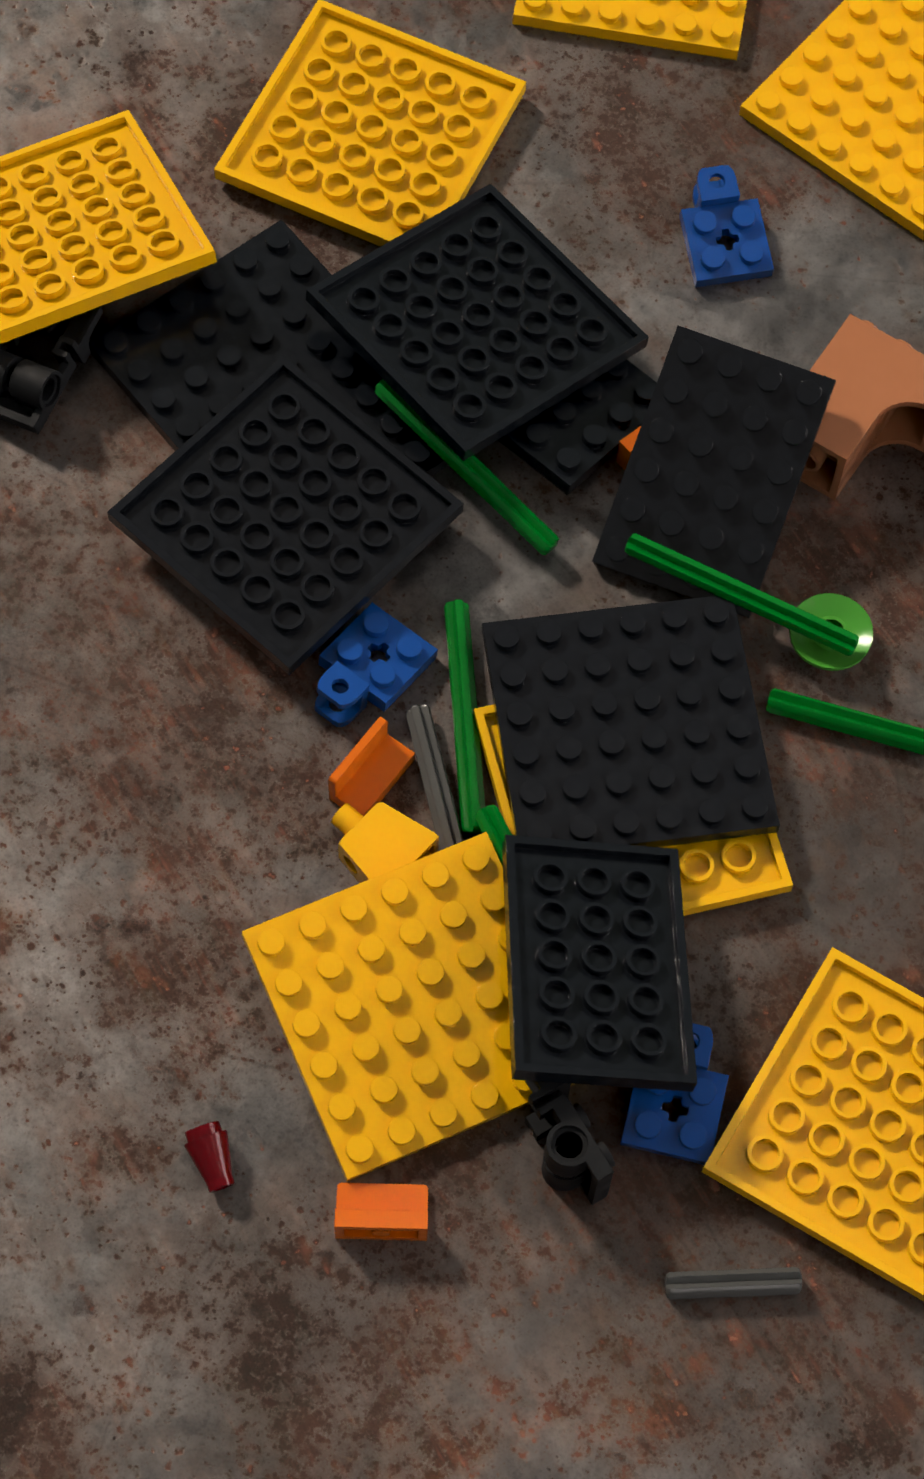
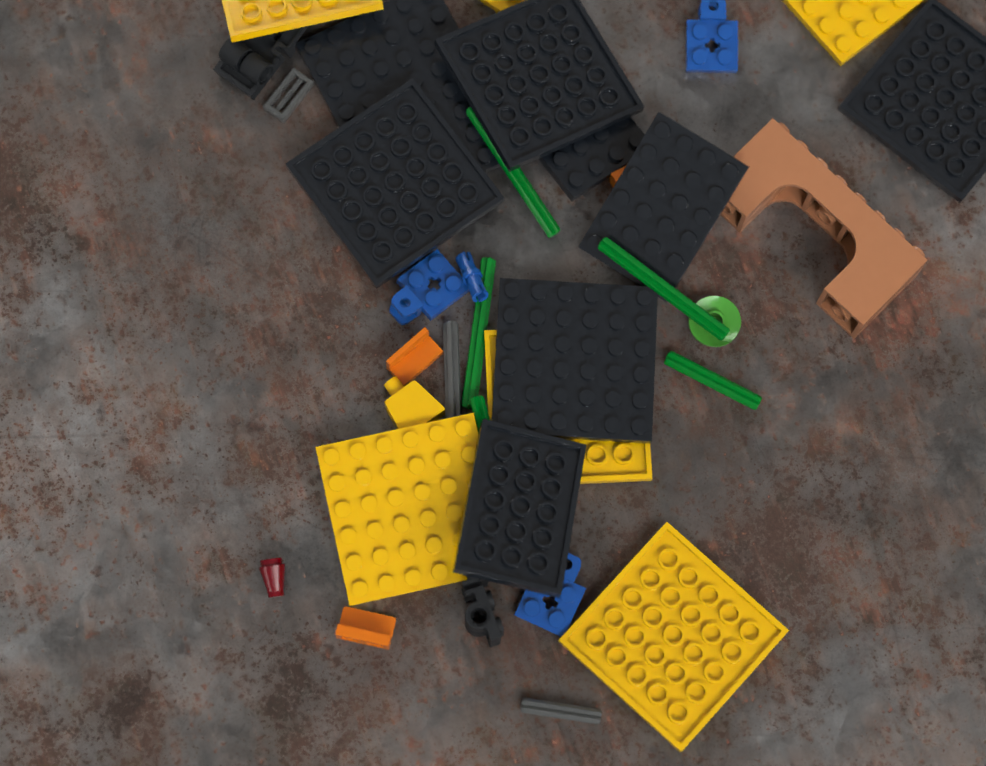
camera: 10 degrees right, 10 degrees up
none -> dark grey tile [263,67,315,124]
none -> blue pin [455,252,489,302]

